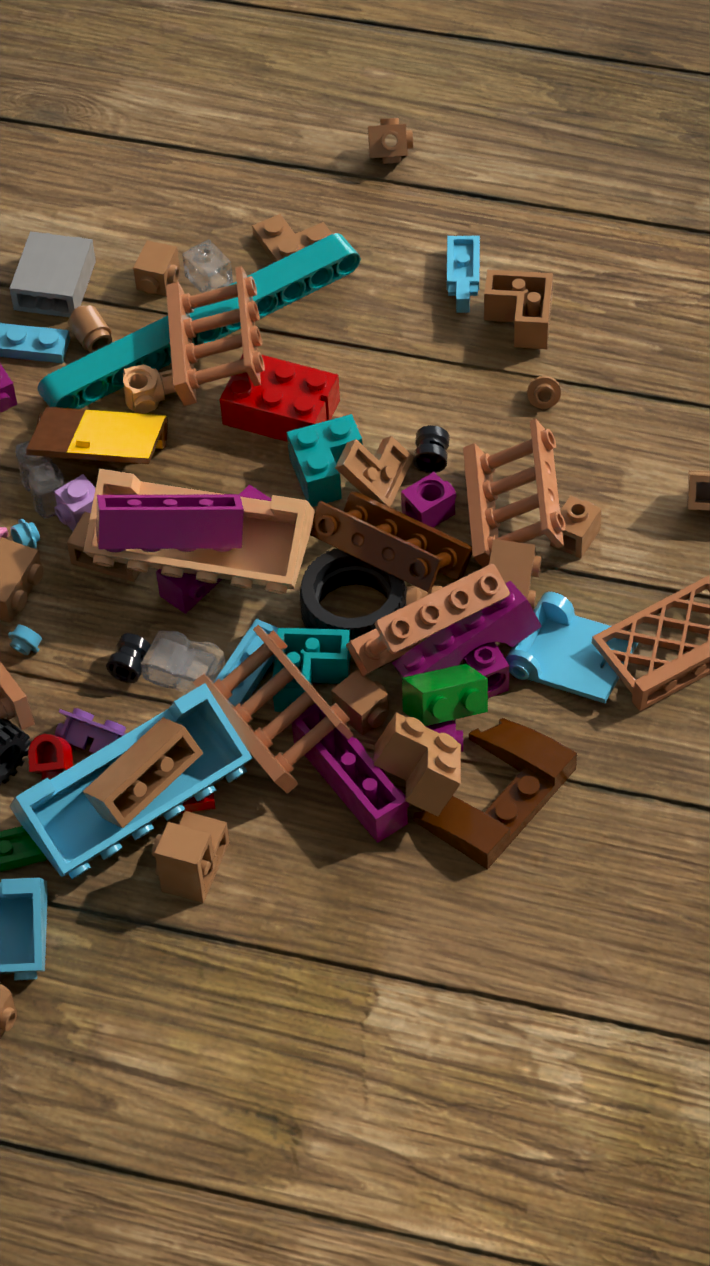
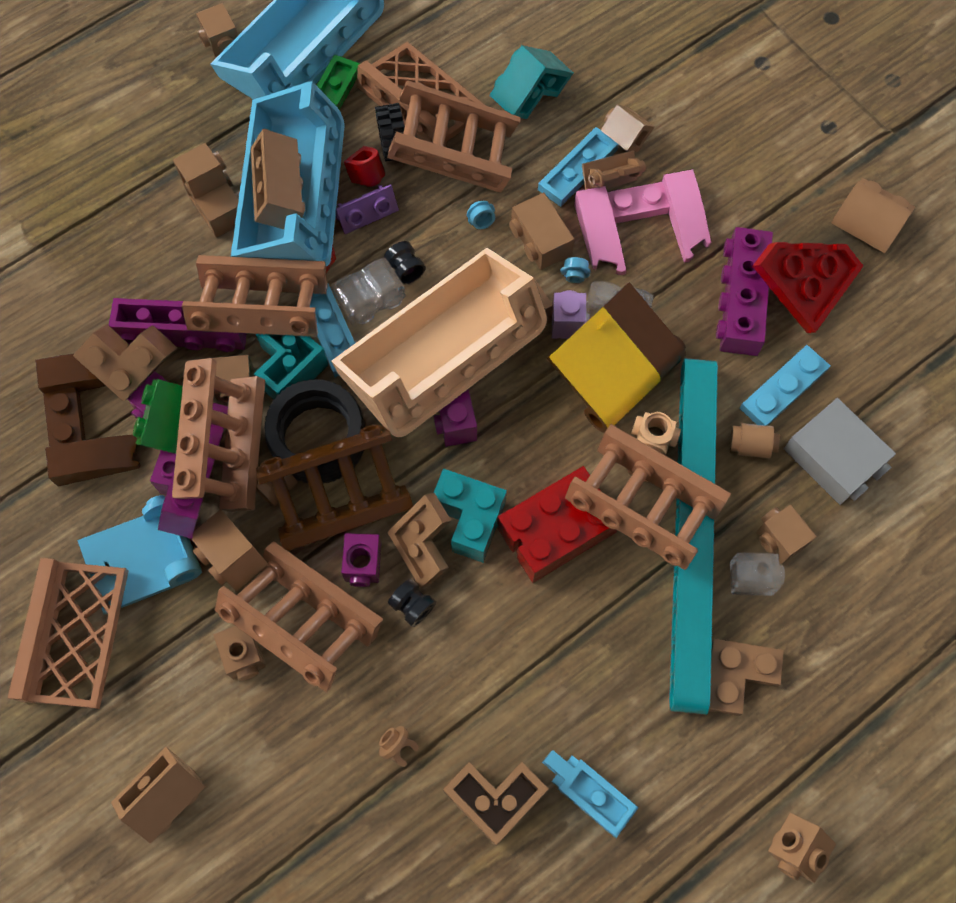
camera: 125 degrees right, 15 degrees up
magenta brick [96,494,244,553] -> none

